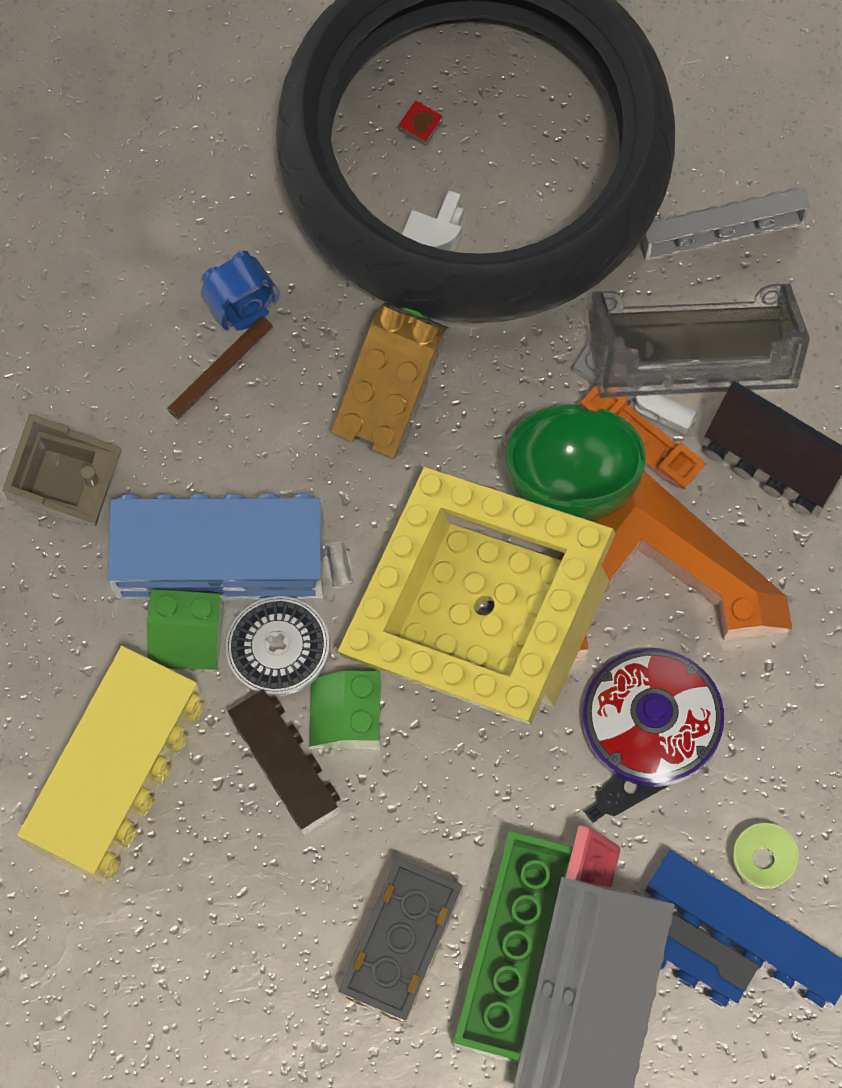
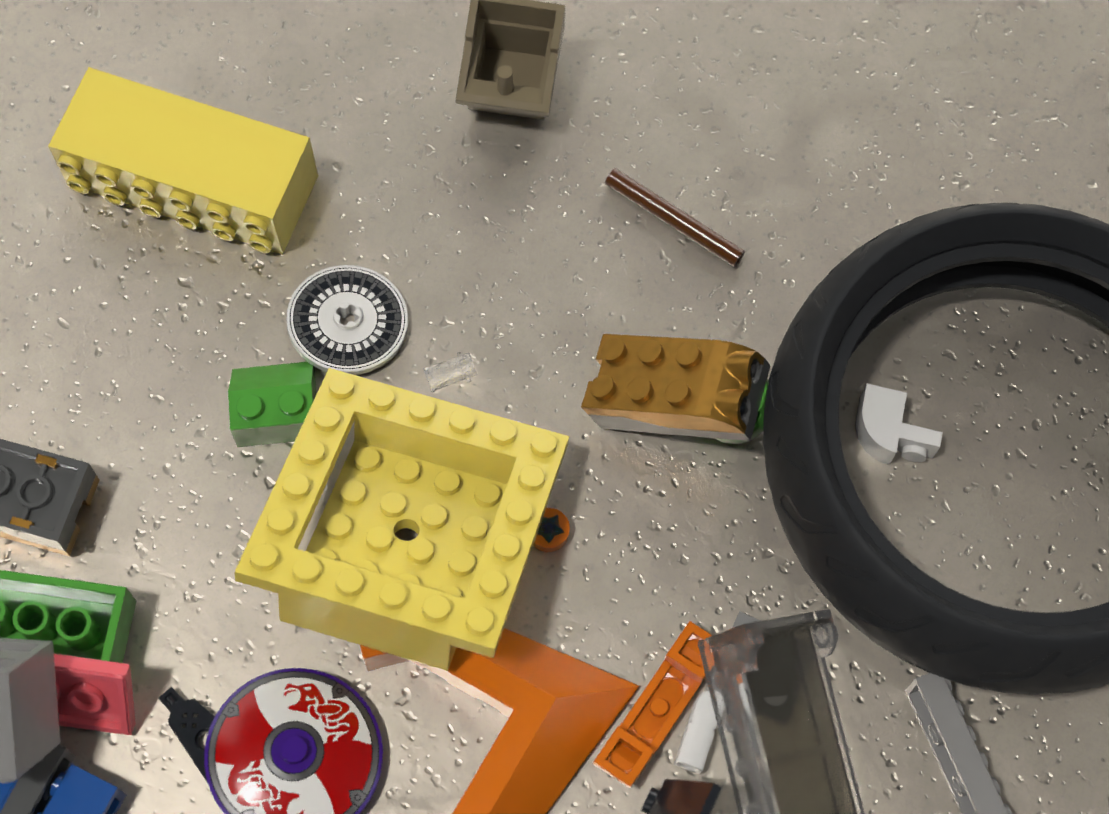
camera: 80 degrees right, 5 degrees down
medium blue brick [108,494,324,599] -> none
bright green slope [147,589,224,672] -> none
blue brick [201,251,280,331] -> none
dark brown brick [227,689,341,836] -> none
tile [398,100,443,146] -> none
green piece [506,404,645,522] -> none

